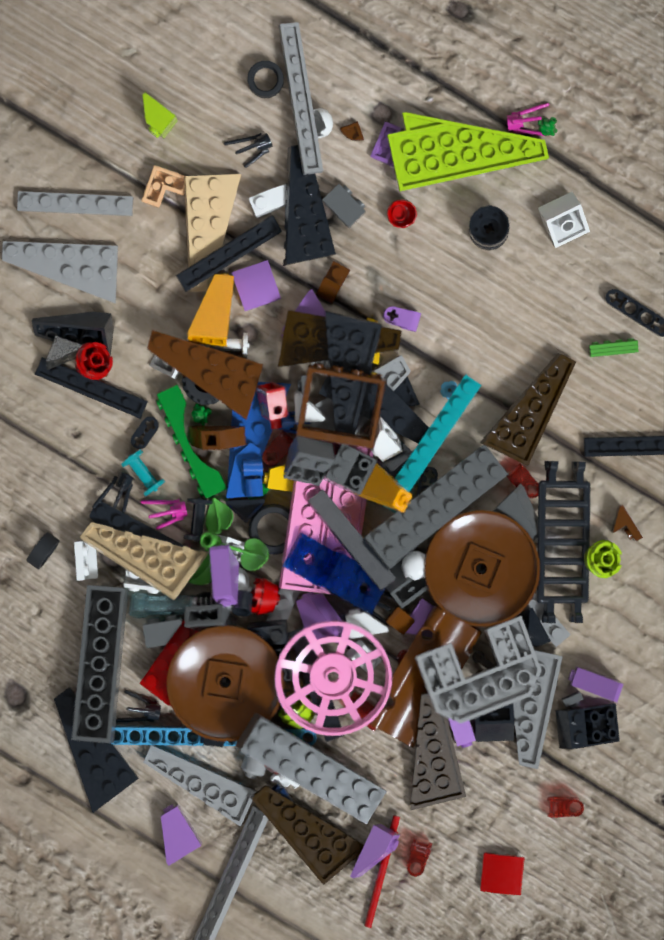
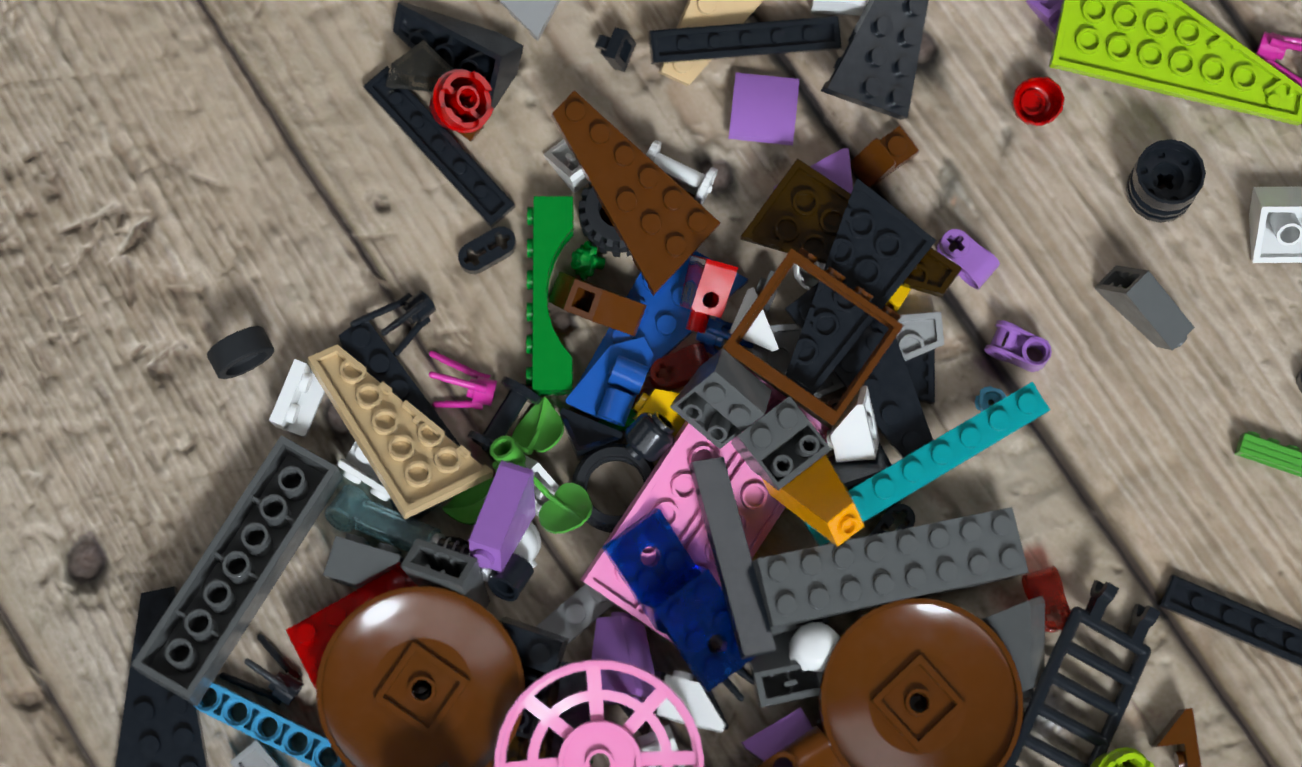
camera: 25 degrees right, 10 degrees down
teal hose [121,449,166,497] -> none
light orange slope [188,273,234,347] -> none
red cone [251,577,280,615] -> none
dark grey brick [322,184,366,229] -> none
reddish brown slope [386,605,415,635] -> none
dark brown wing [479,353,576,466] -> none
none -> black tile [595,27,637,72]
none -> black head [625,411,675,461]
none -> medium lavender piece [984,320,1052,372]
none -> dark grey slope [1094,265,1195,350]

